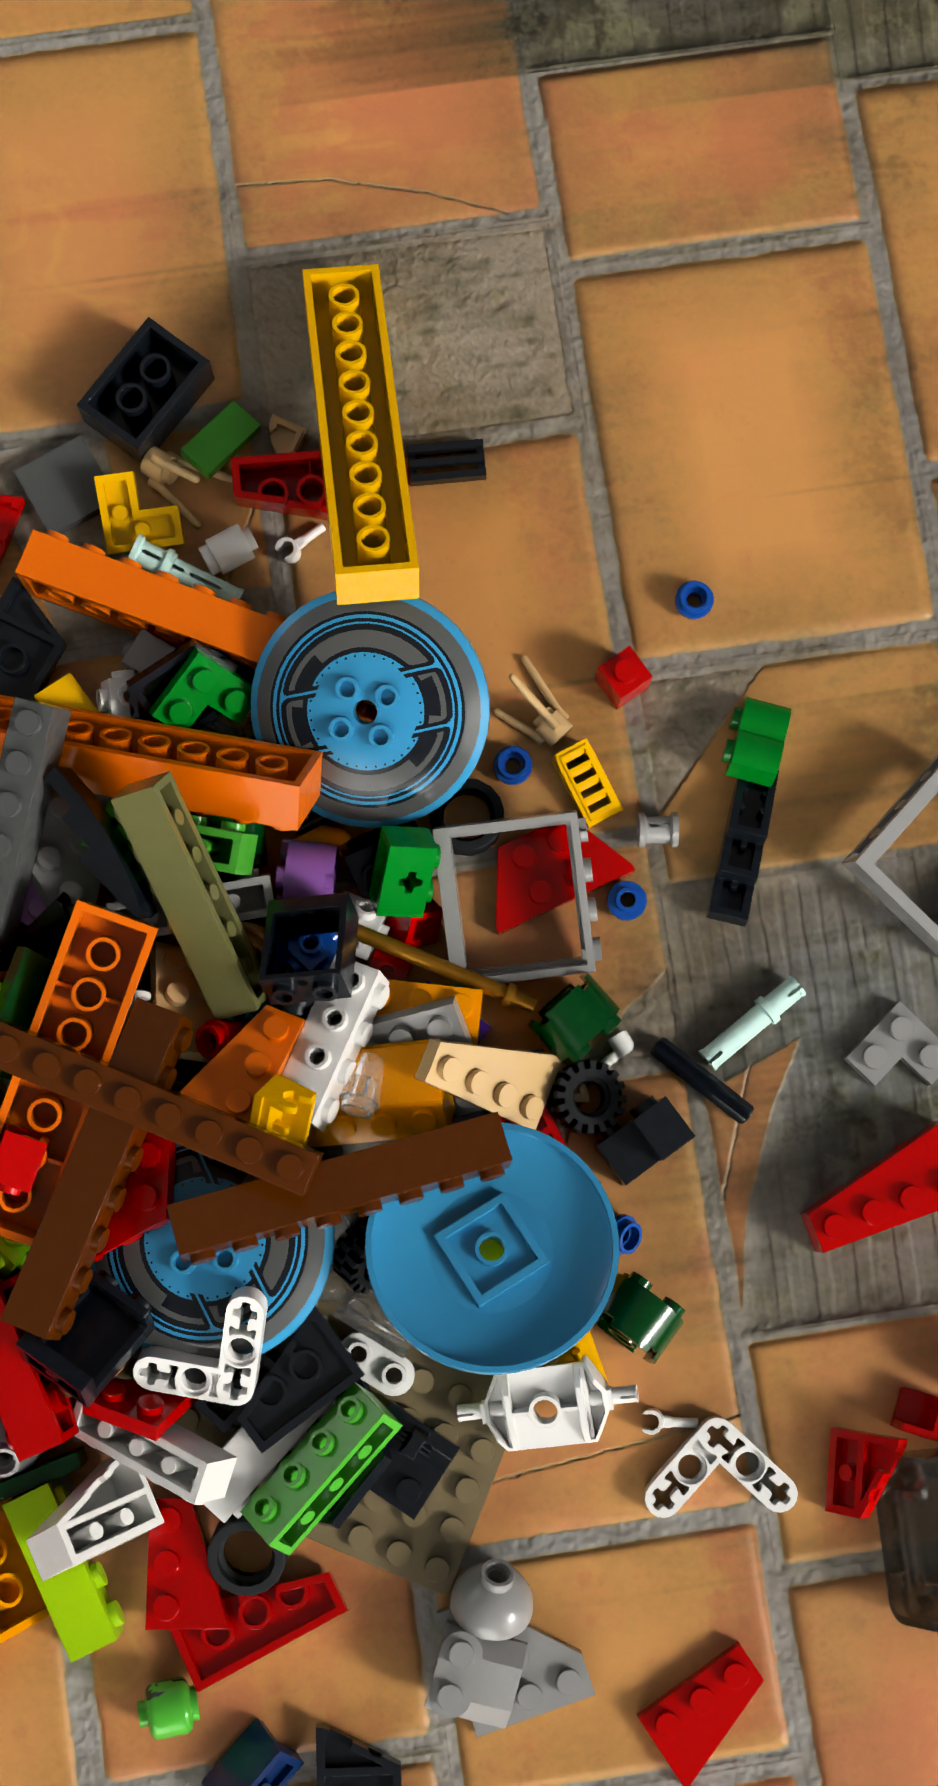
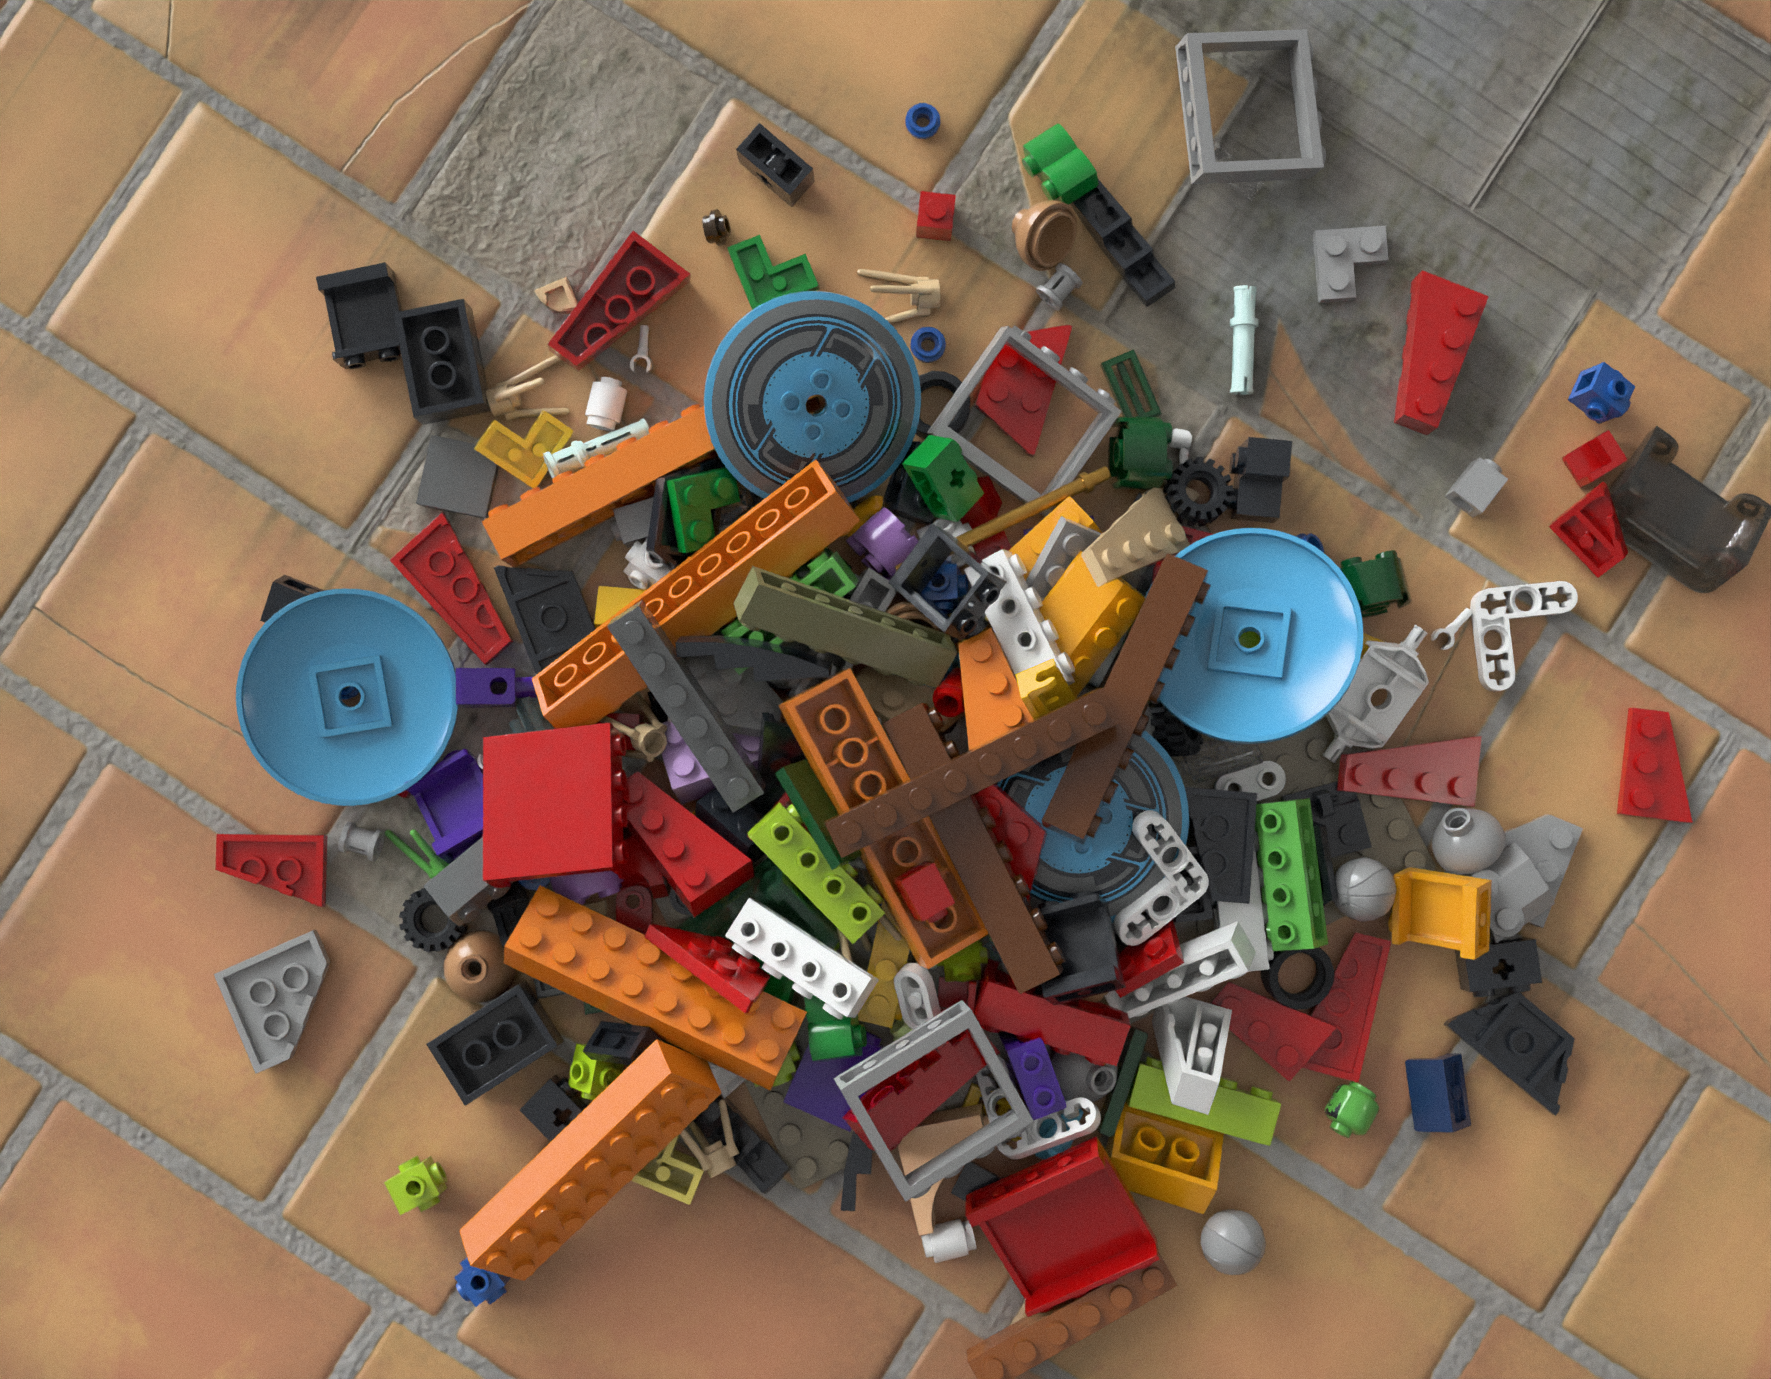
camera: 40 degrees left, 5 degrees up
bright green tile [180,400,261,480] -> none
yellow brick [302,264,419,605] -> none
clear cone [339,1053,385,1119] -> none
black tile [407,439,487,487] -> none
yellow slope [551,738,623,829] -> none
blue plate [607,881,647,921] -> none
black axle [650,1037,754,1124] -> none
none -> black panel [316,262,402,369]
none -> dark brown plate [702,209,731,246]
none -> green plate [727,234,819,310]
none -> black brick [736,123,815,207]
none -> medium nougat piece [1012,200,1077,271]
none -> dark green tile [1100,349,1162,417]
none -> light grey piece [1334,857,1396,922]
none -> wing [1337,736,1482,807]
none -> light orange panel [1388,867,1492,960]
none -> light grey brick [1445,457,1508,518]
none -> black brick [1455,937,1542,997]

